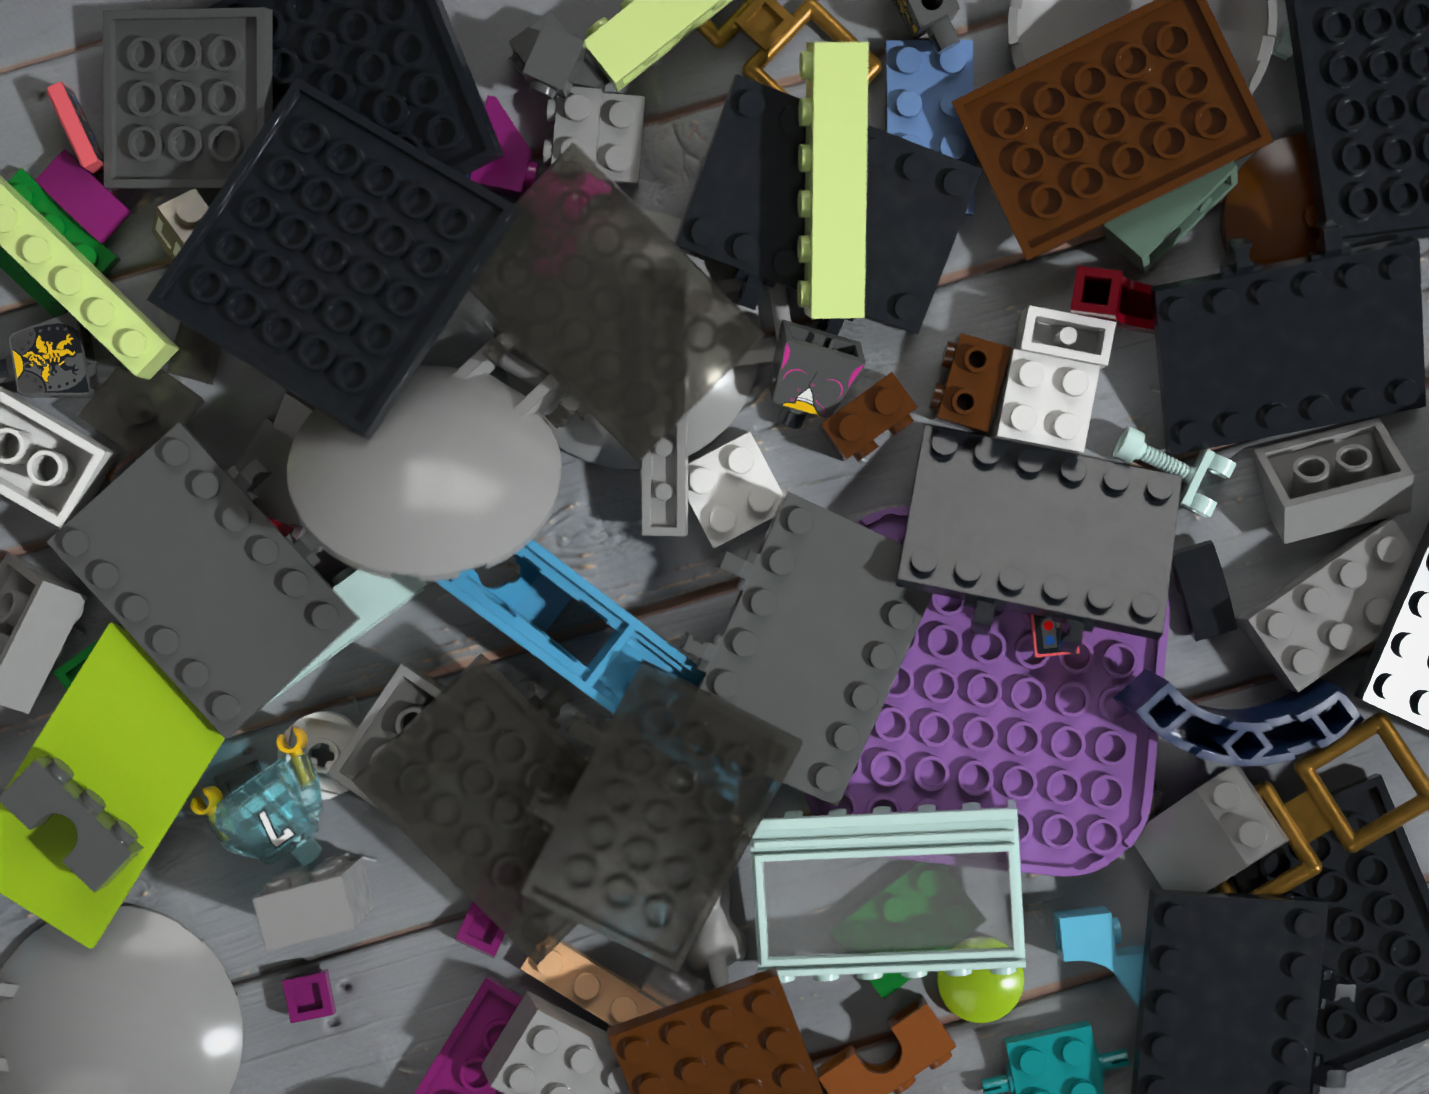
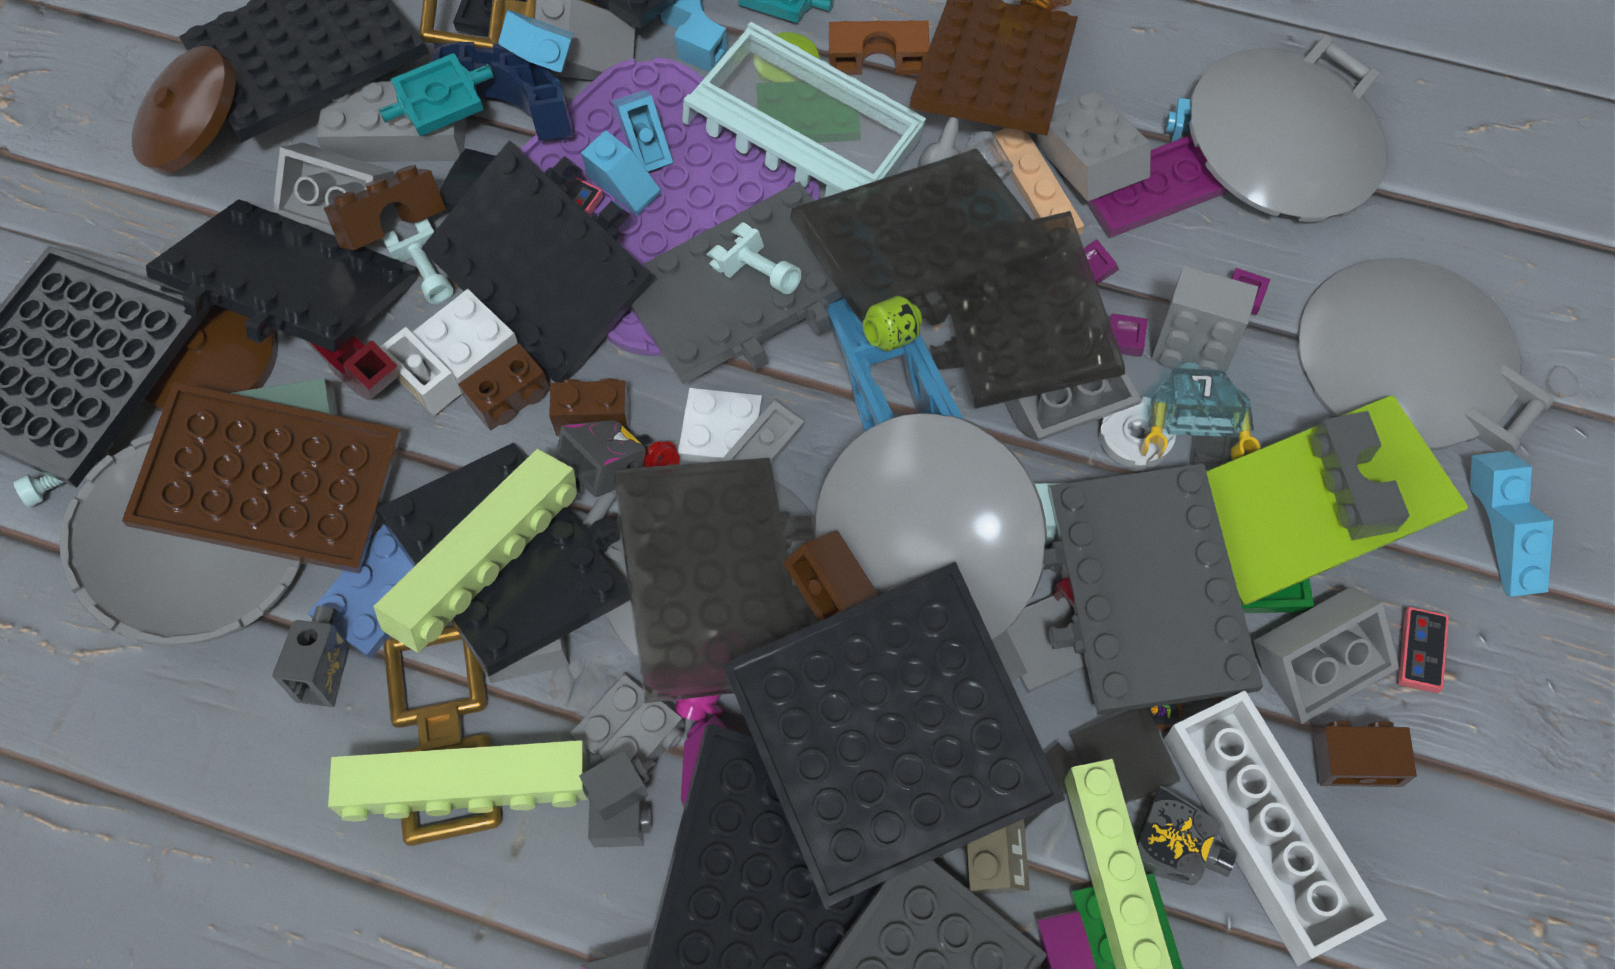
camera: 145 degrees left, 25 degrees down
none -> reddish brown arch [324,165,446,250]
none -> teal plate [378,53,494,137]
none -> medium azure slope [498,10,575,73]
none -> medium azure slope [581,130,661,216]
none -> medium azure slope [612,90,673,172]
none -> red plate [644,441,680,476]
none -> light aqua bar [706,222,801,294]
none -> reddish brown brick [783,530,879,622]
none -> lime head [863,296,922,352]
none -> magenta plate [1107,313,1148,357]

